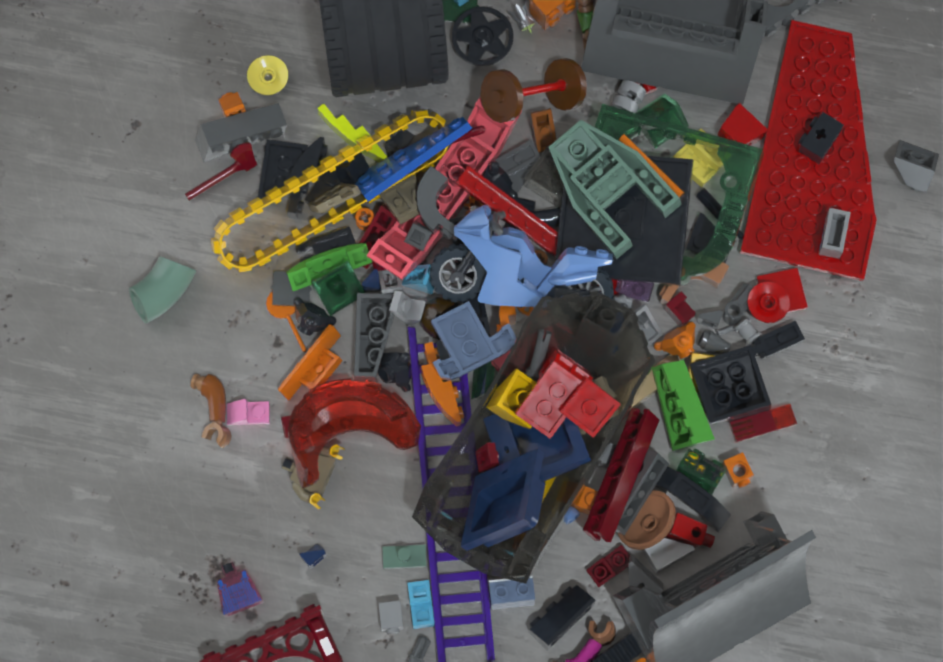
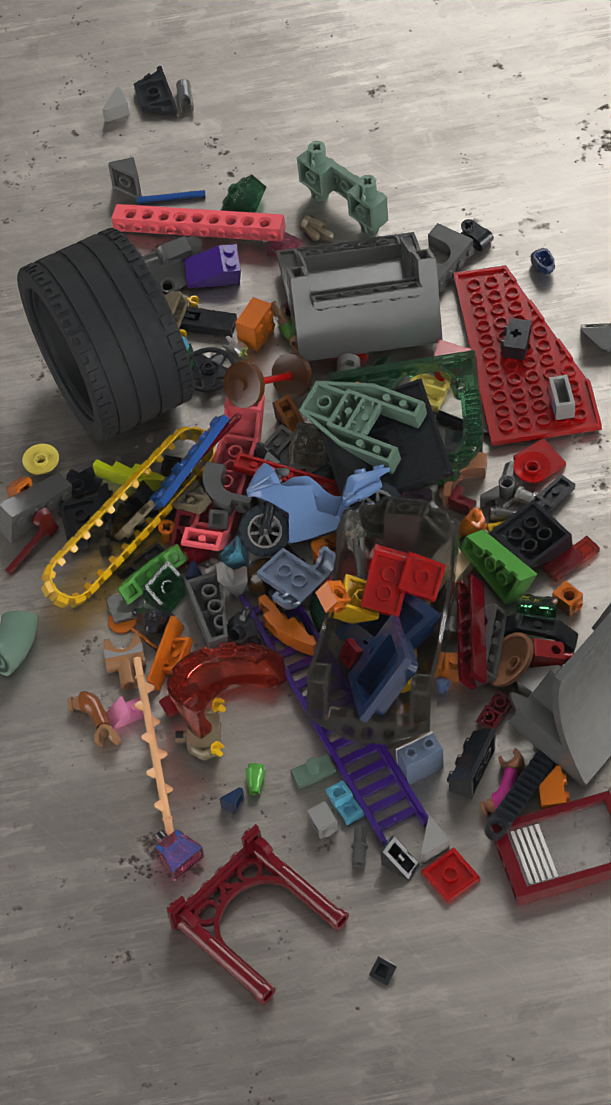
camera: 15 degrees left, 20 degrees down
none -> black plate [66,467,103,496]
none -> medium nougat connector [104,633,146,691]
none -> light nougat plant [133,657,175,840]
none -> bright green cone [245,763,266,795]
none -> orange brick [315,580,351,613]
none -> dark blue rock [530,248,555,275]

